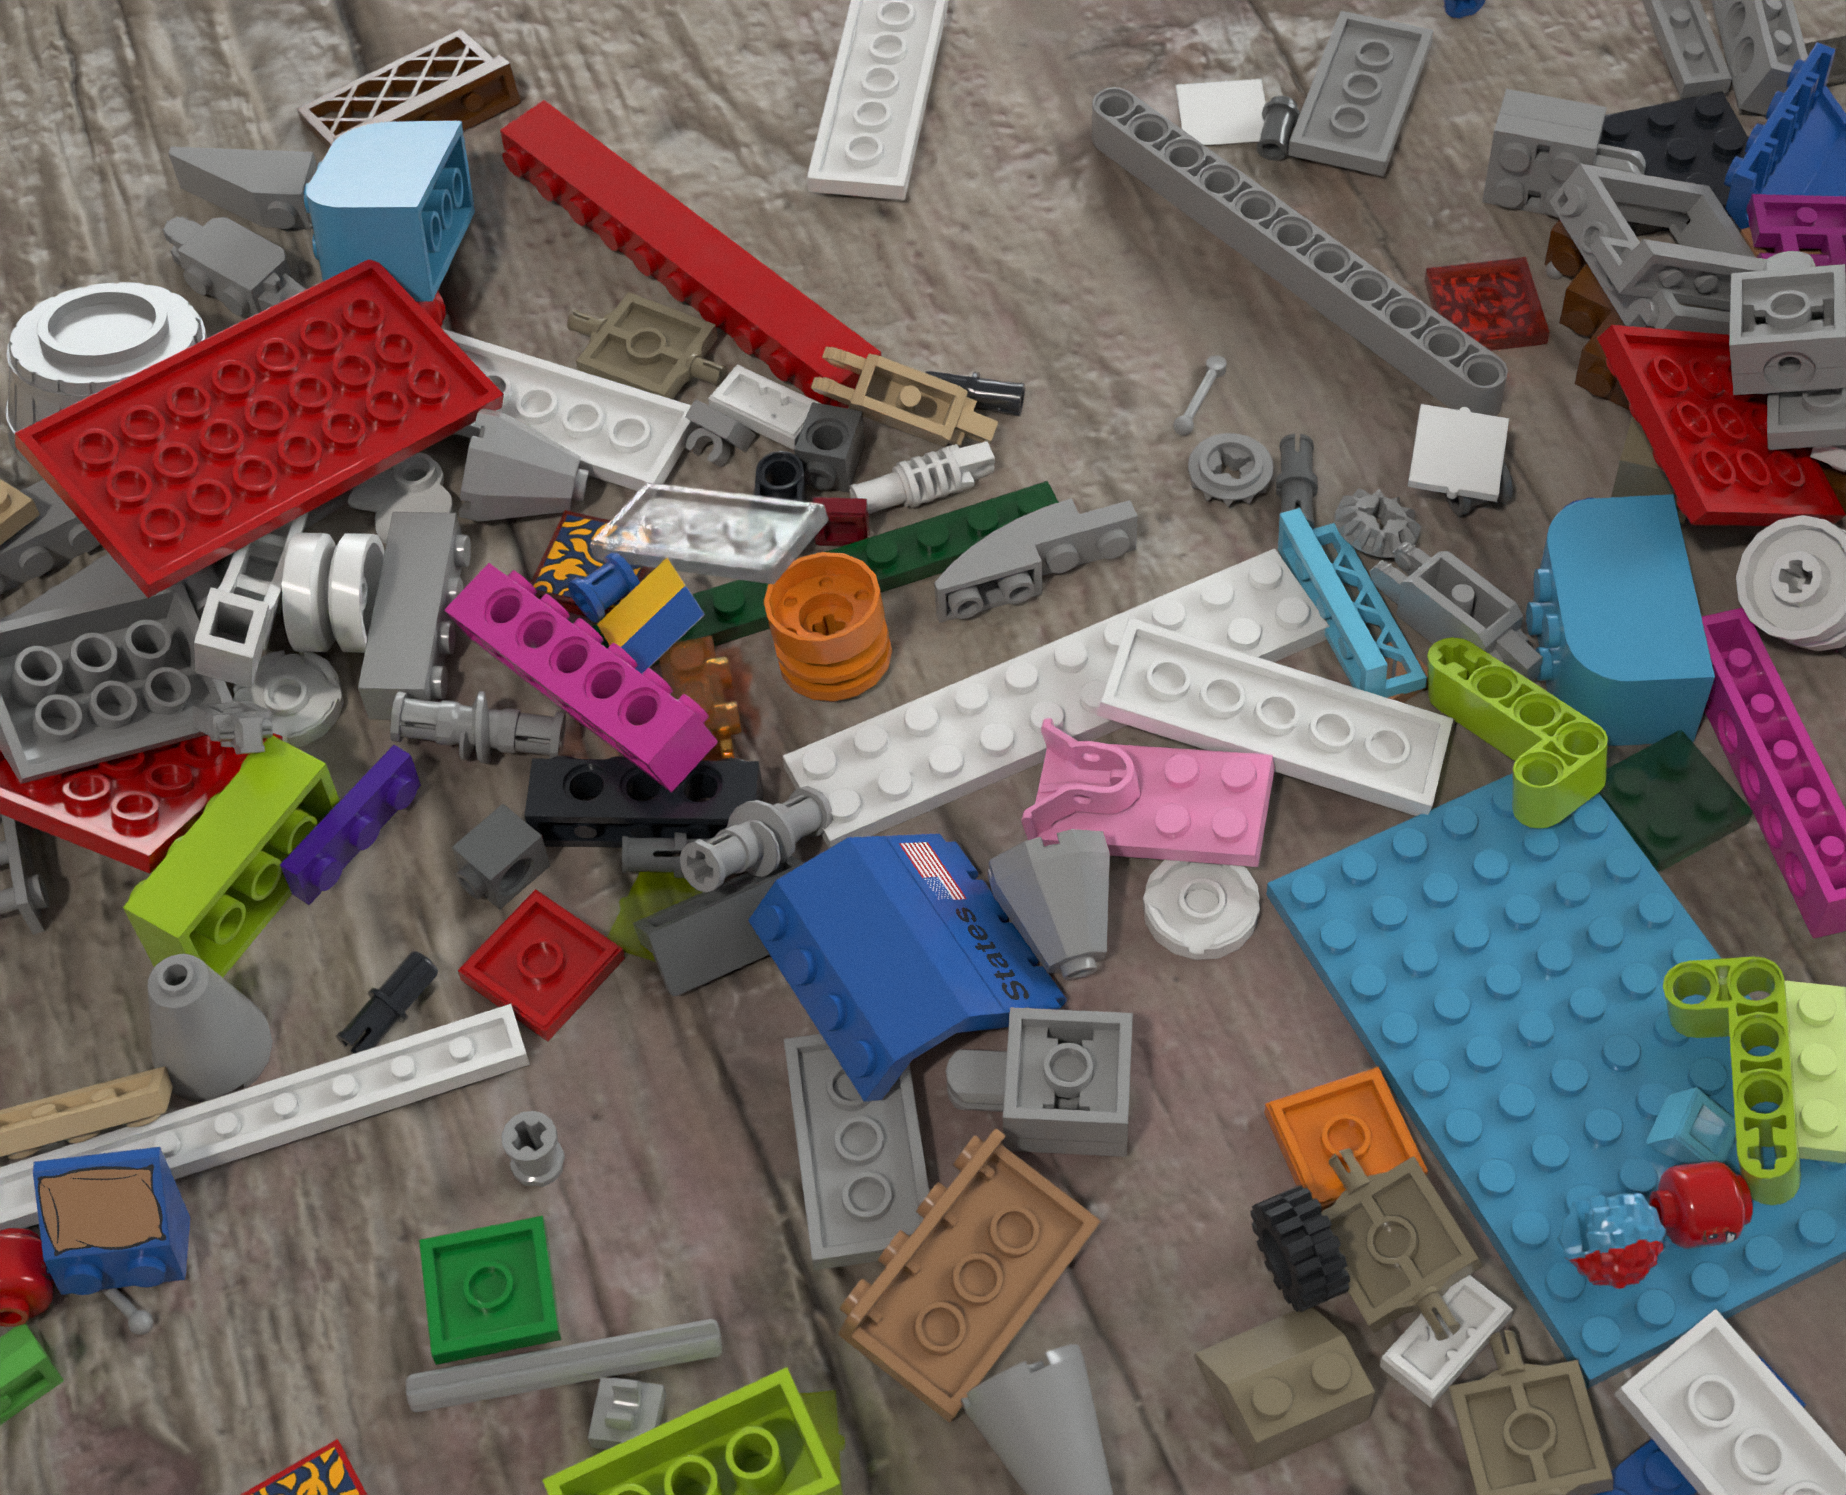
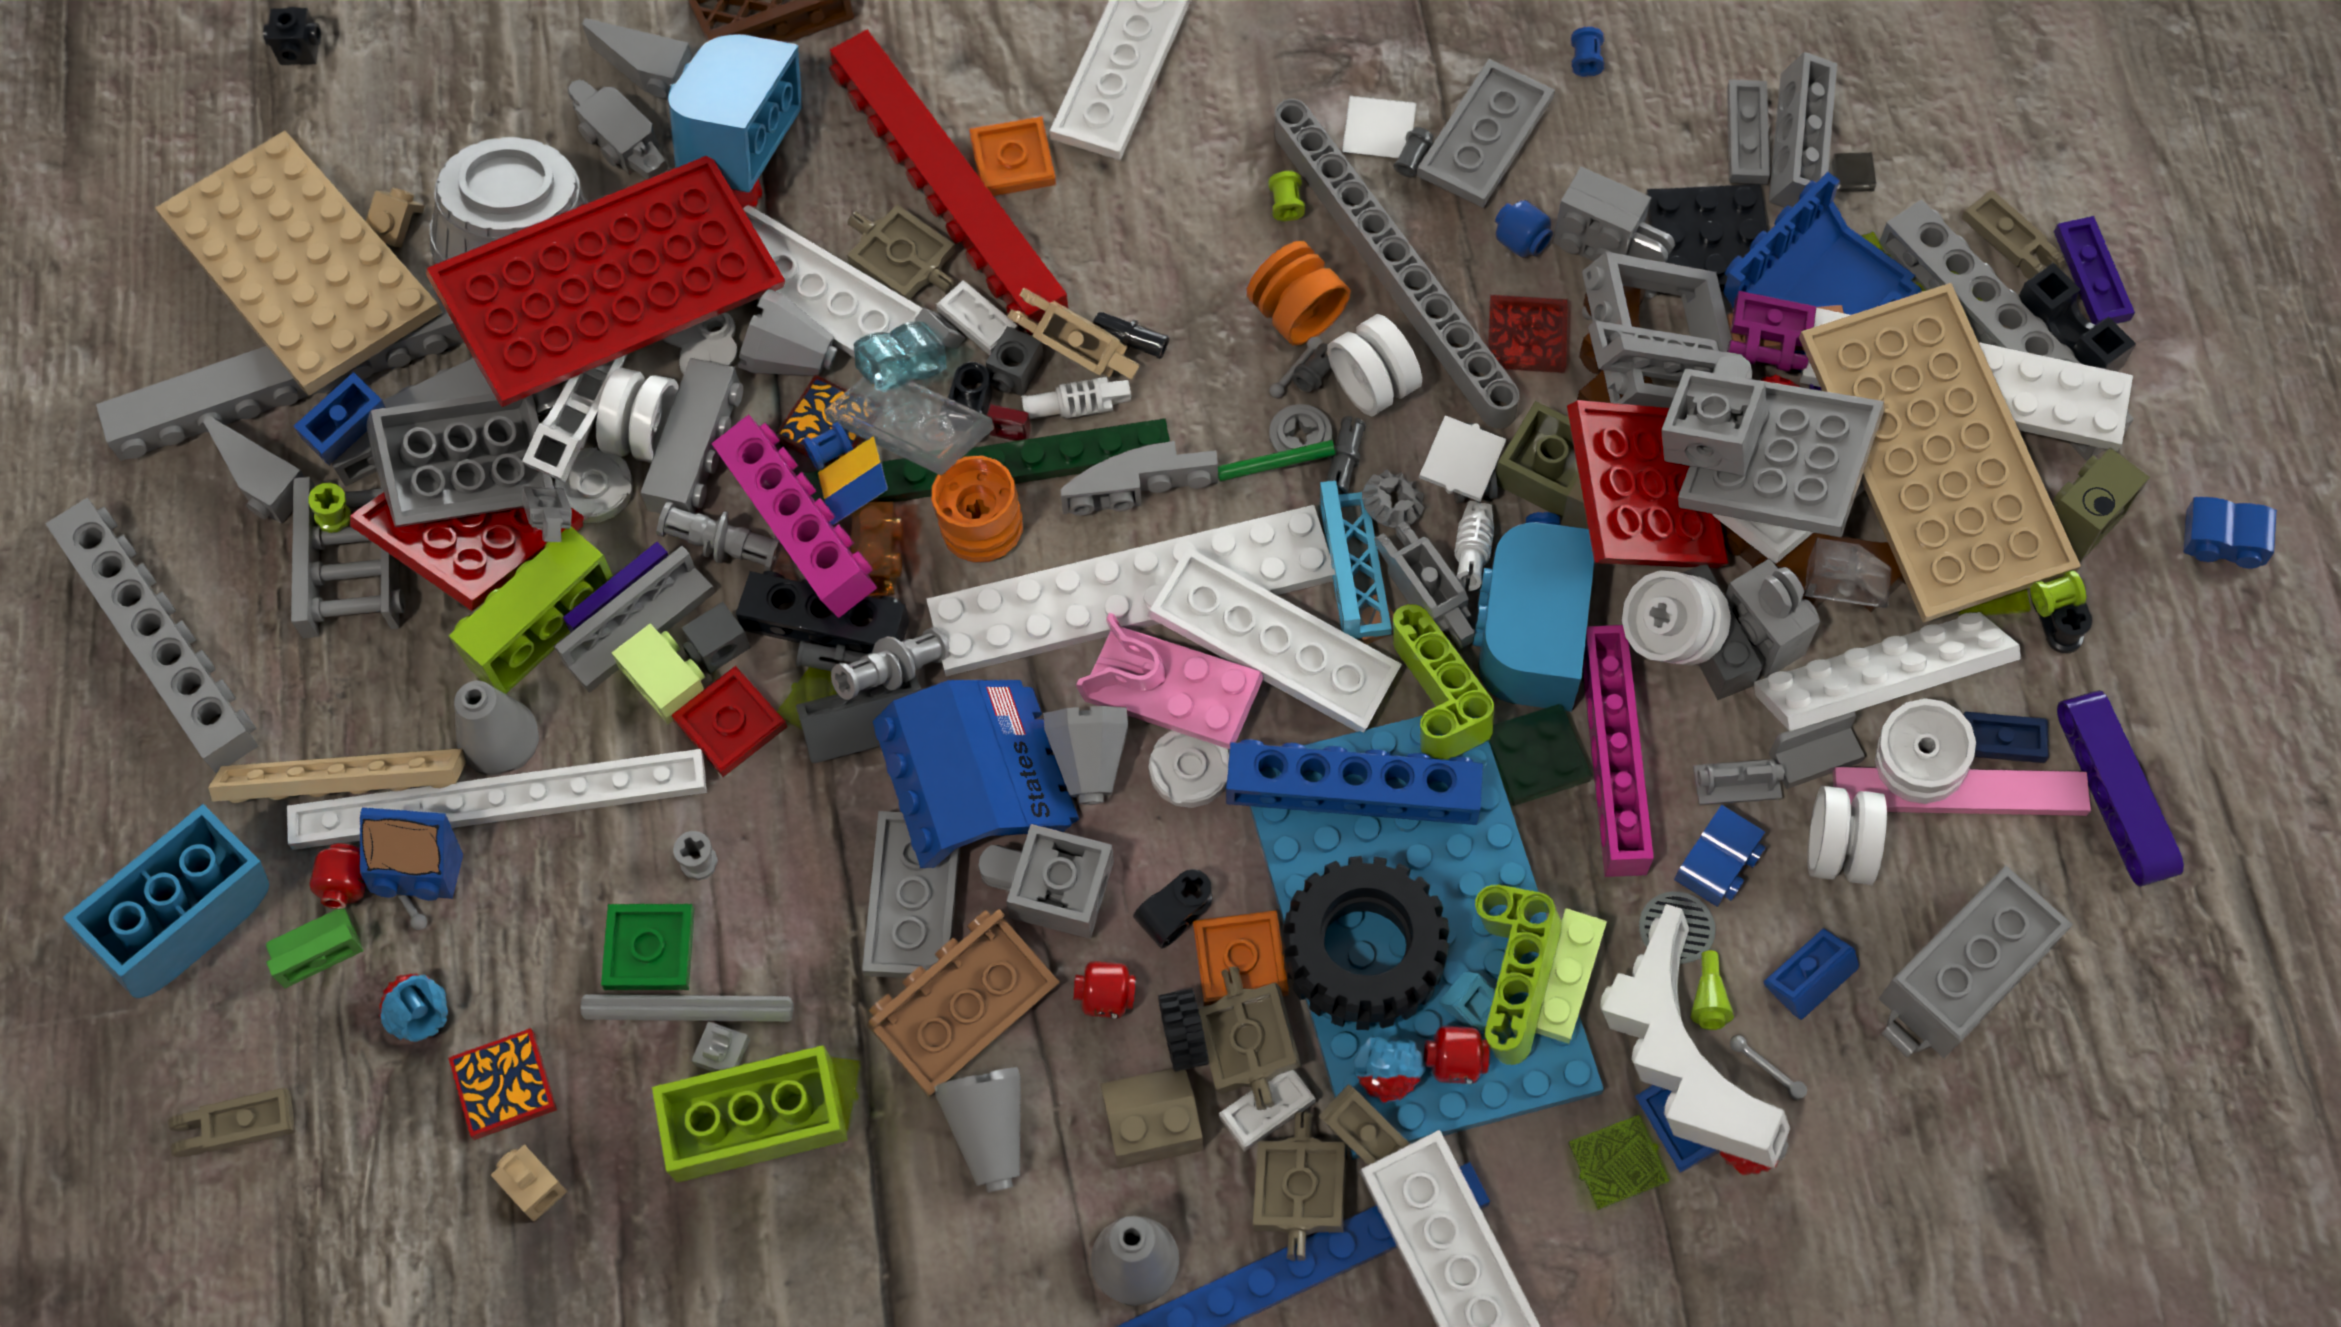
camera: 10 degrees right, 10 degrees up
black axle [336,951,438,1054] -> none
none -> dark azure piece [379,974,448,1042]
none -> light grey fence [554,546,715,693]
none -> yellowish green brick [611,623,705,724]
none -> clear light blue brick [853,321,947,391]
none -> orange tile [969,116,1056,196]
none -> red head [1073,961,1136,1019]
none -> black piece [1133,869,1212,949]
none -> green bar [1218,440,1336,482]
none -> blue brick [1226,739,1483,825]
none -> orange wheel [1247,241,1351,346]
none -> lime bush [1268,171,1305,222]
none -> black tyre [1282,856,1449,1030]
none -> dark grey pin [1293,343,1331,392]
none -> dark tan hinge [1318,1084,1410,1166]
none -> white wheel [1327,314,1422,417]
none -> white hinge [1455,501,1494,591]
none -> blue head [1495,200,1553,258]
none -> olive brick [1496,401,1579,518]

